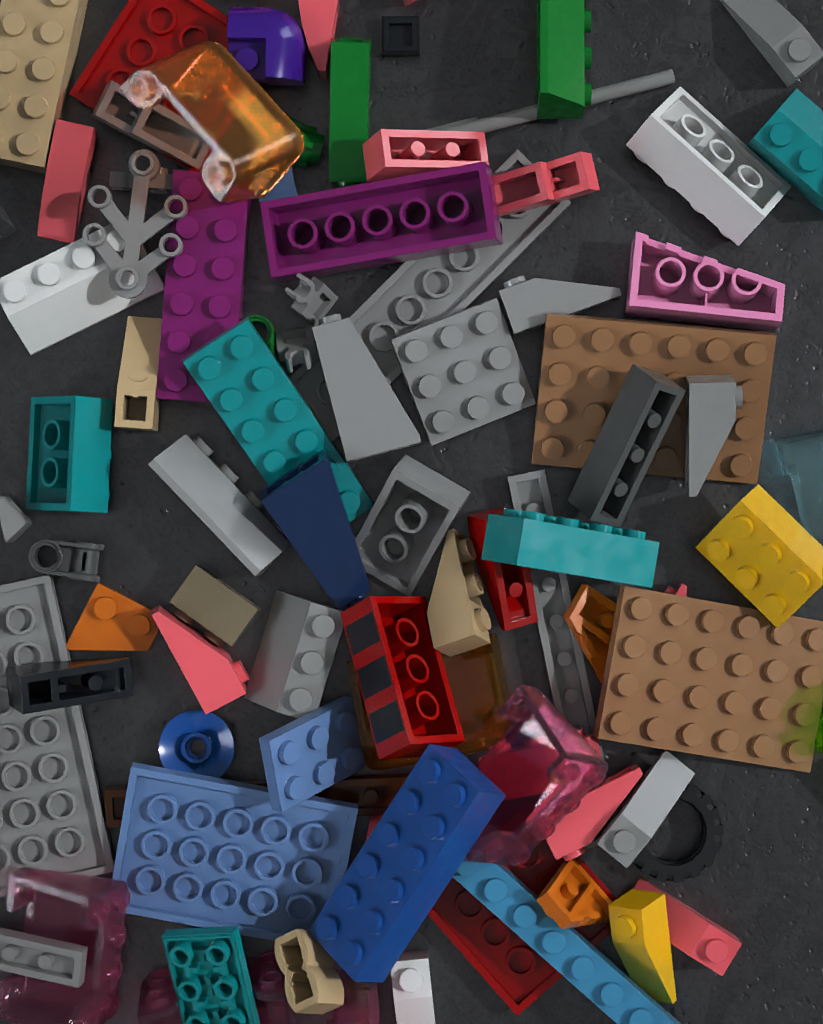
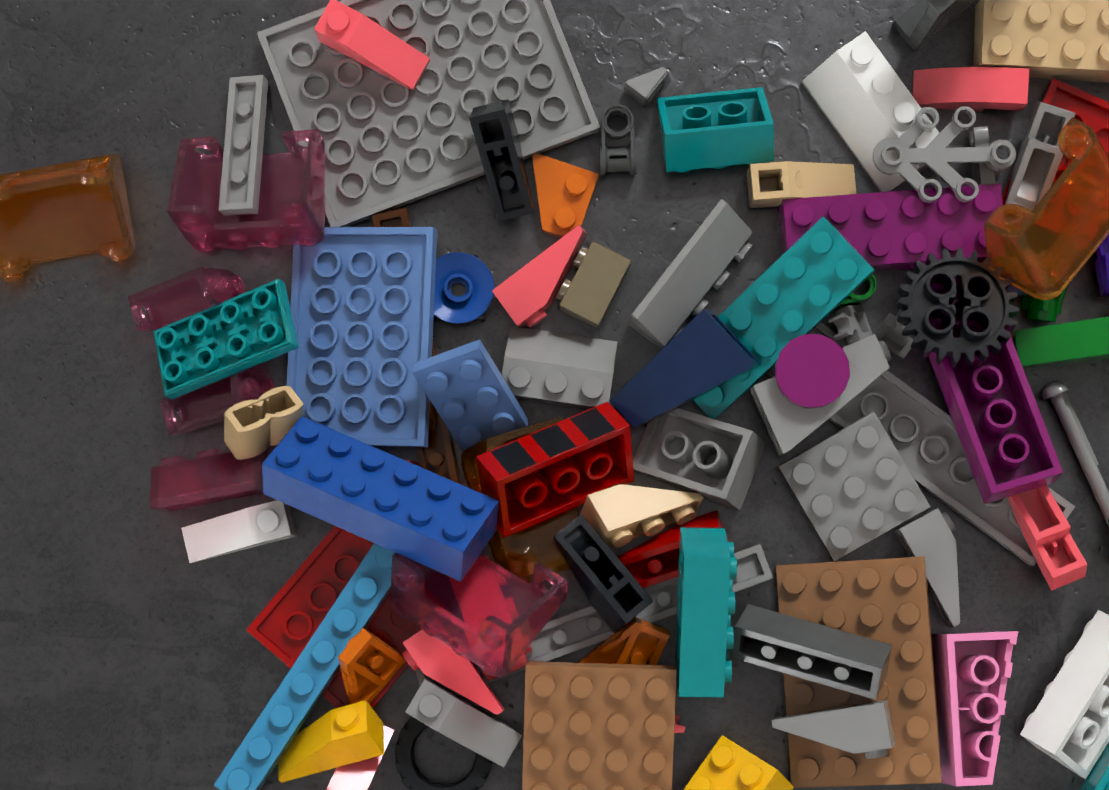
camera: 80 degrees right, 5 degrees down
coral brick [362,129,489,181] -> none
none -> black slope [553,514,653,633]
none -> magenta tile [774,334,850,408]
none -> black gear [895,248,1020,368]

